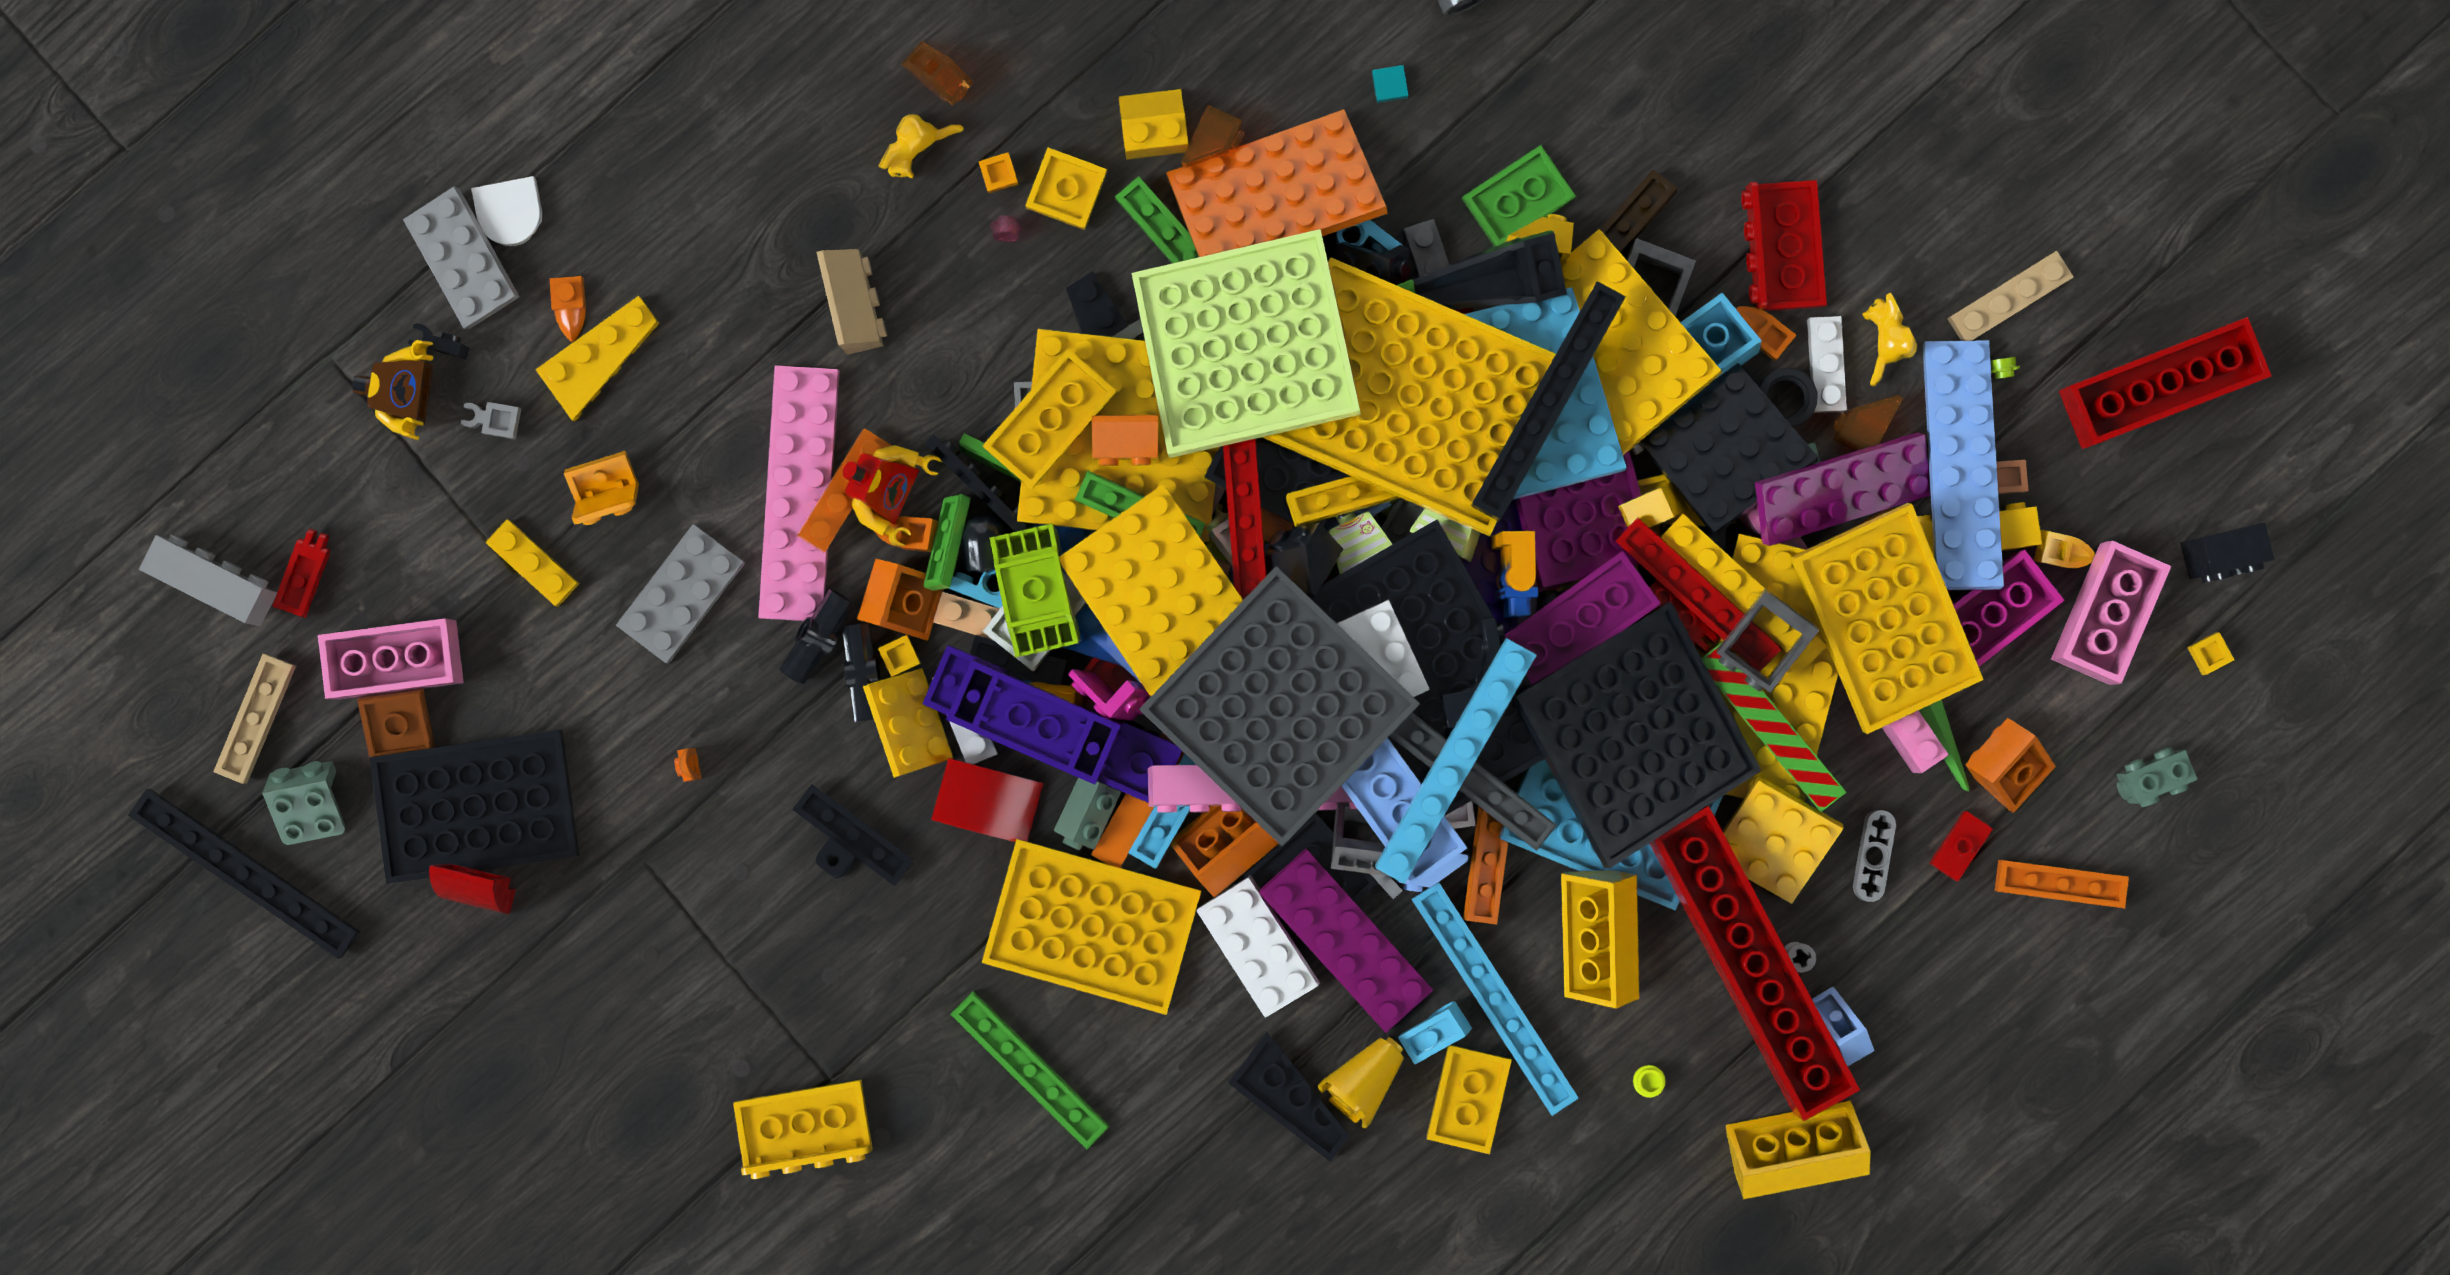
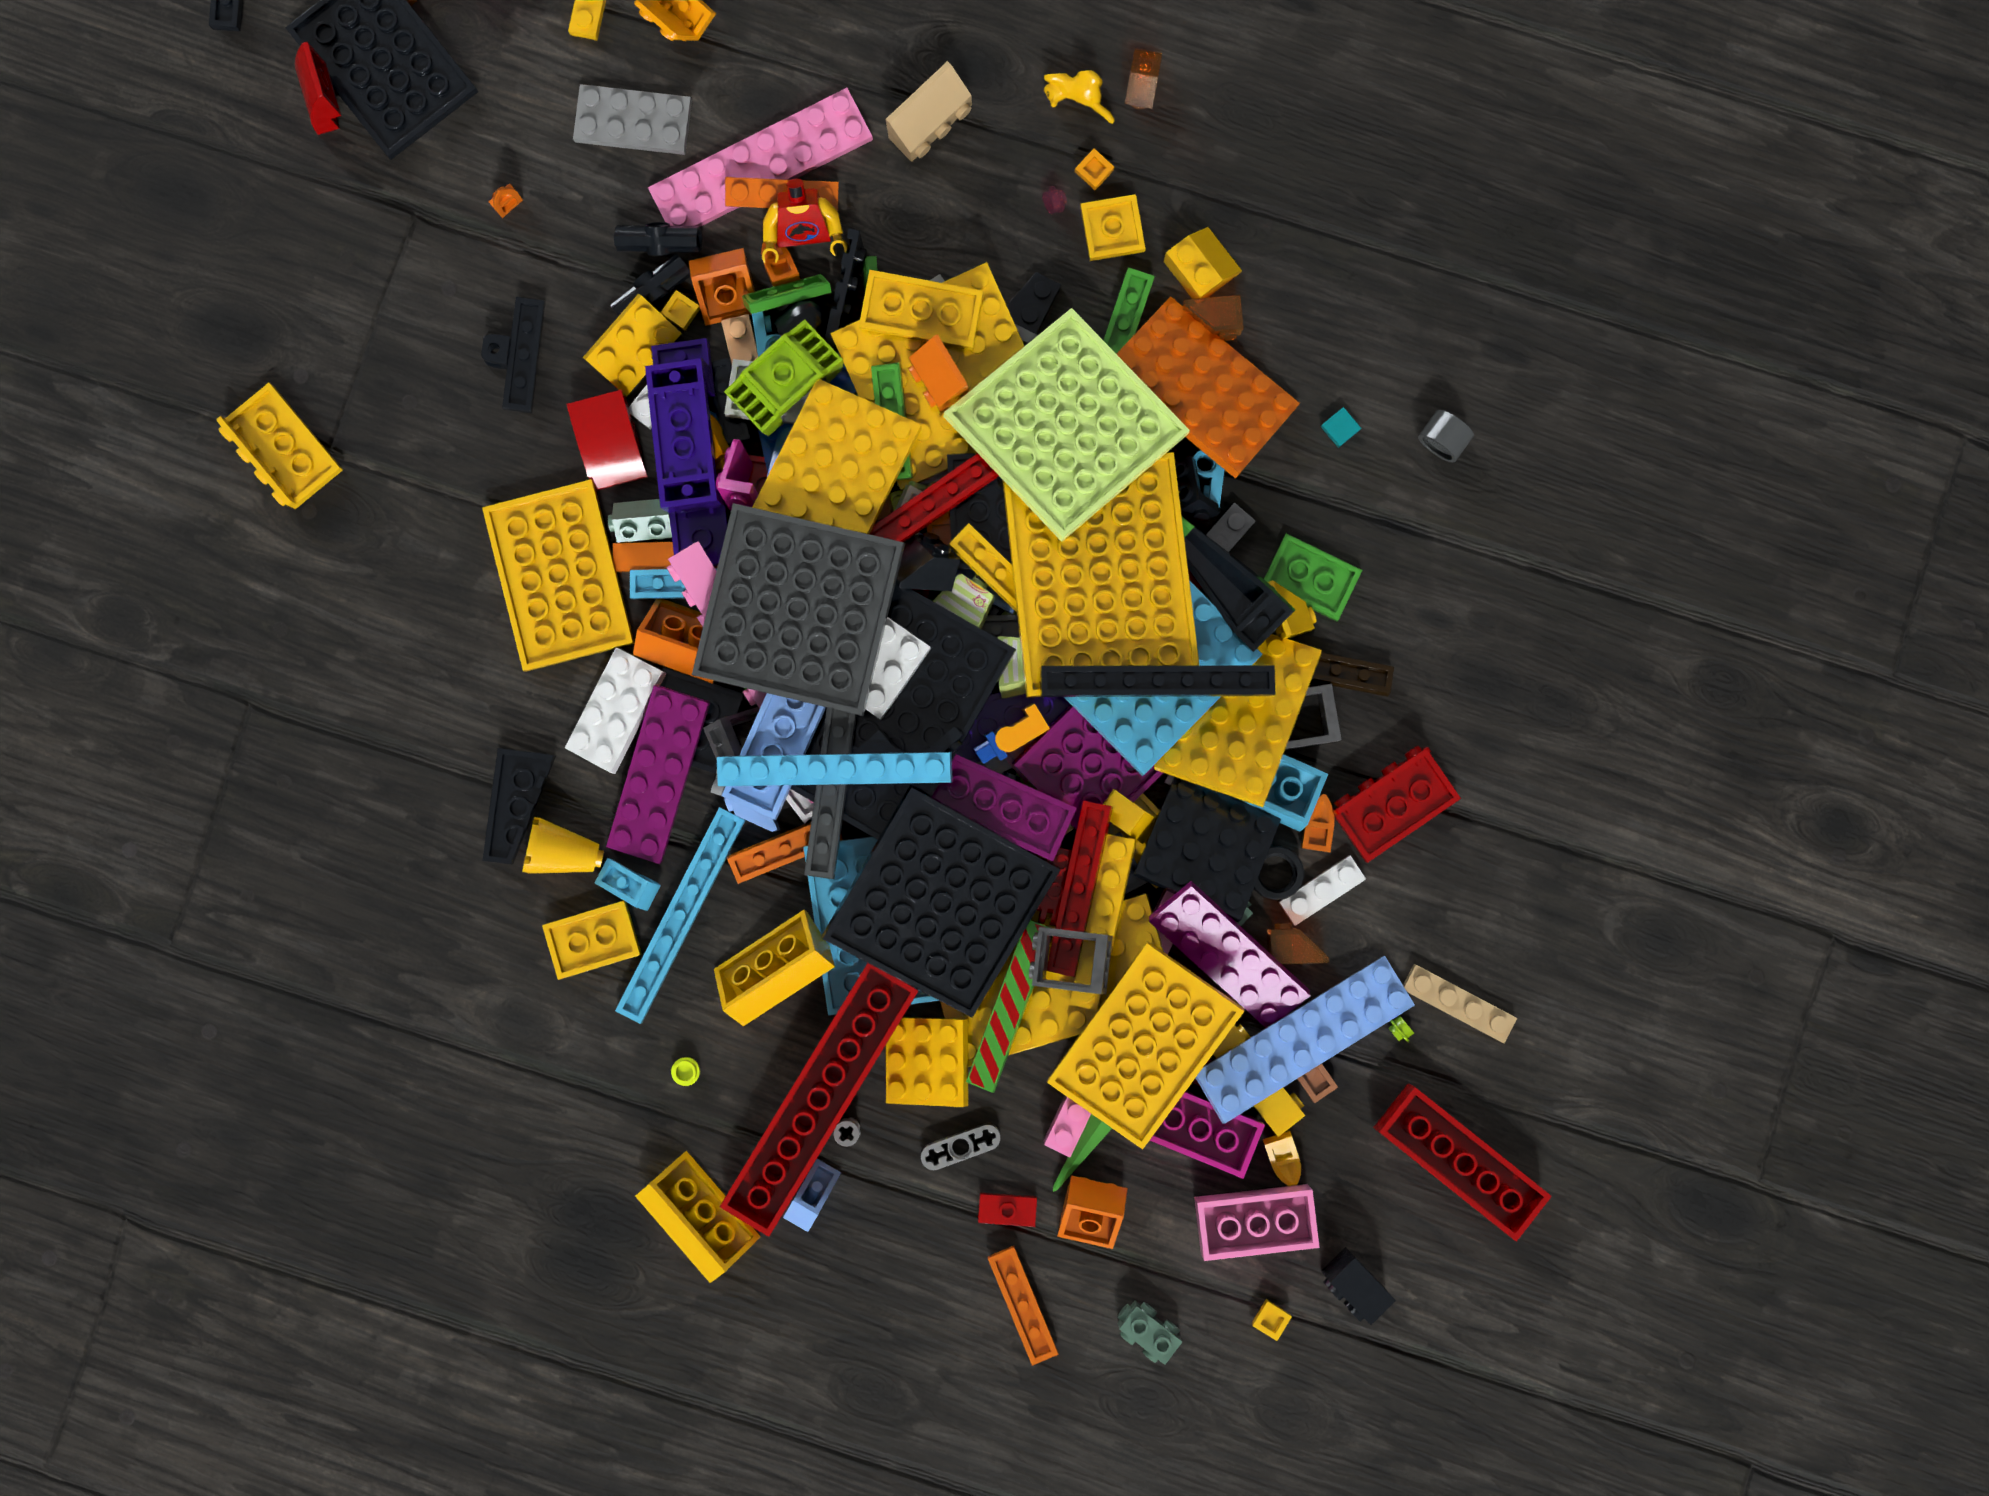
camera: 65 degrees right, 0 degrees up
bright green tile [951,991,1110,1149] -> none
yellow animal [1862,293,1917,386] -> none

